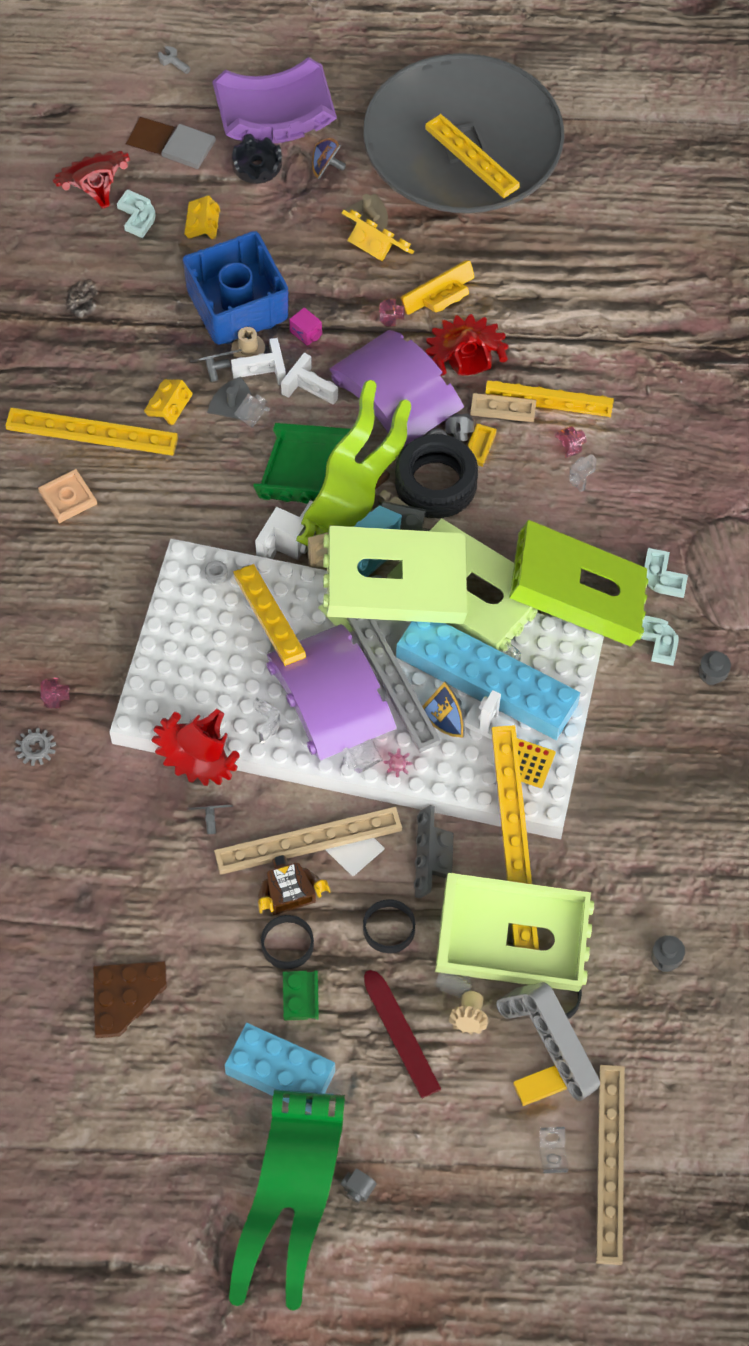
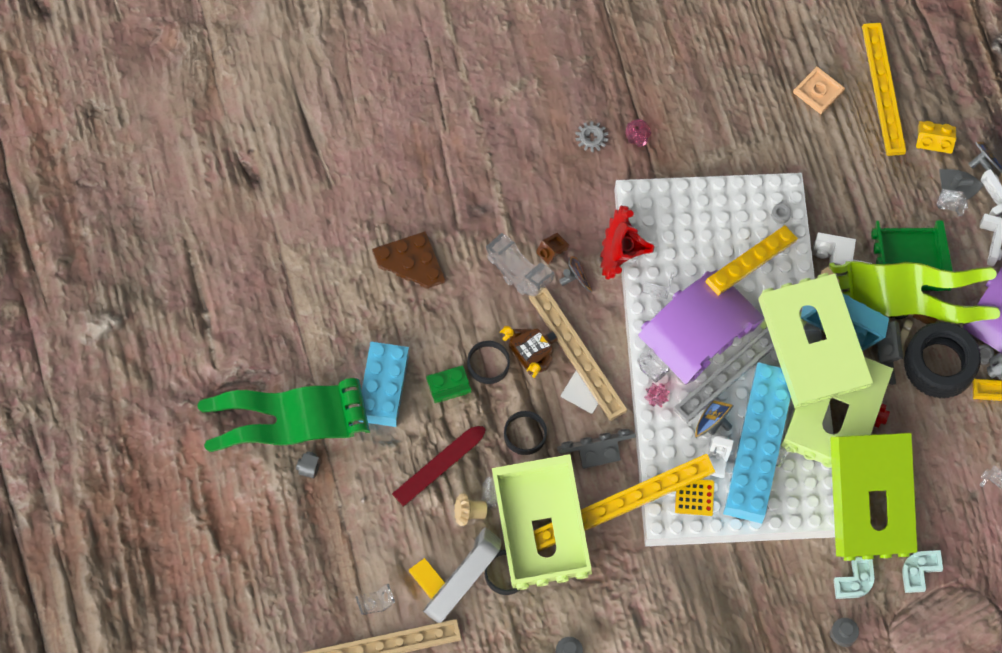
camera: 70 degrees right, 5 degrees up
none -> clear brick [486,233,555,296]
none -> reddish brown bracket [536,233,570,264]

